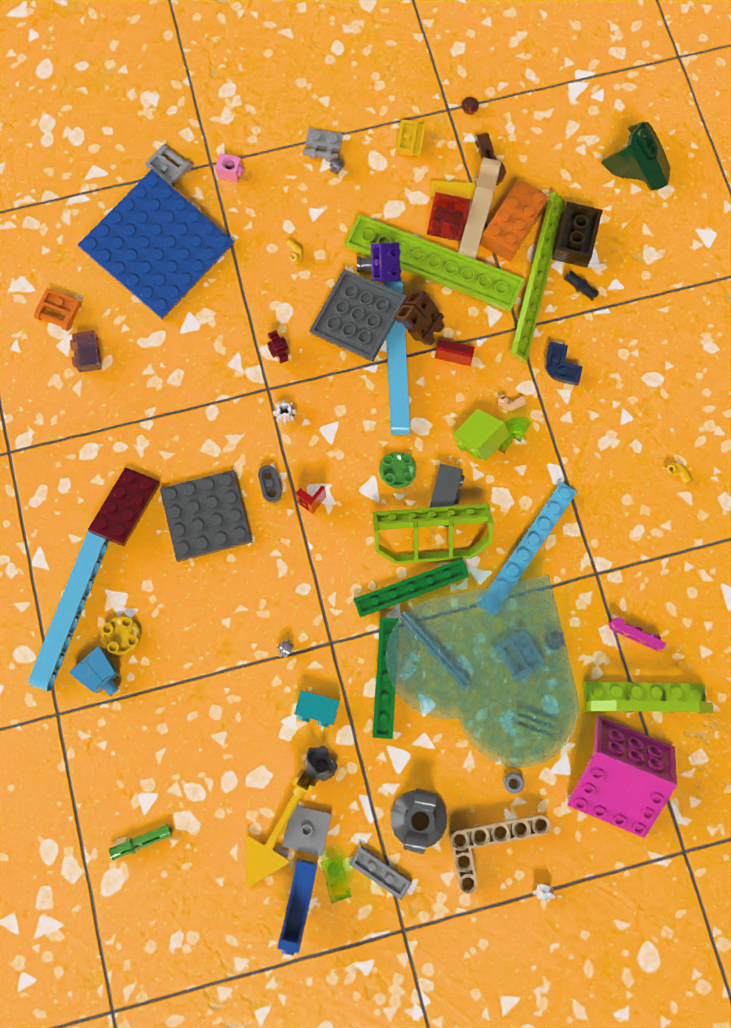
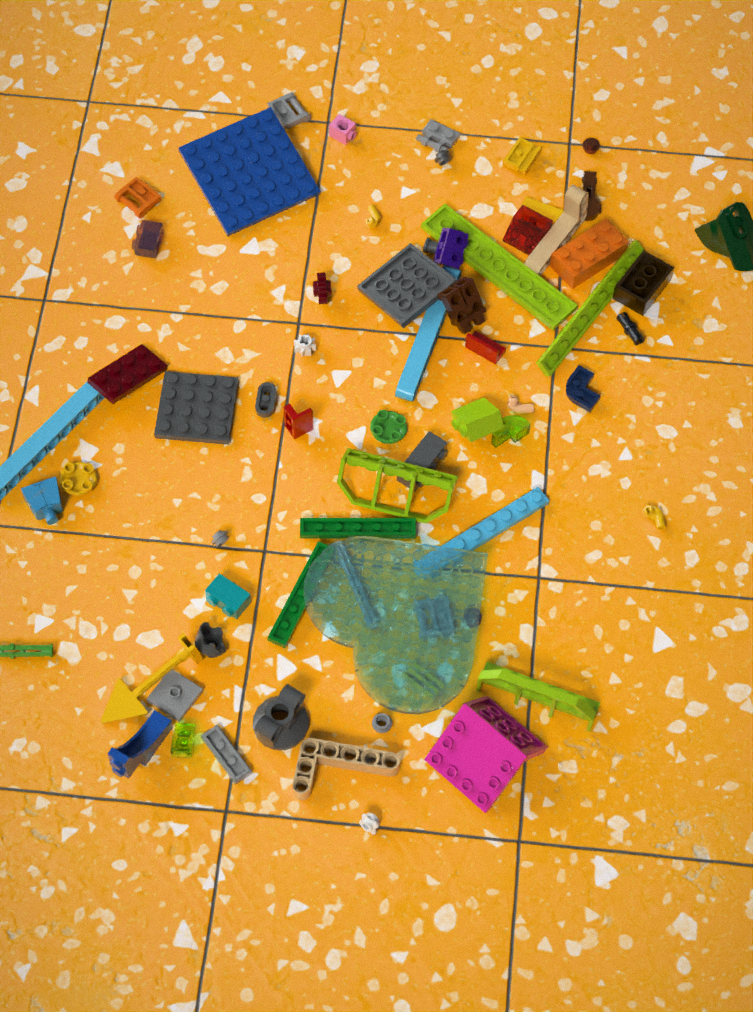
camera: 20 degrees right, 15 degrees down
dark pink plate [608,617,666,652] -> none

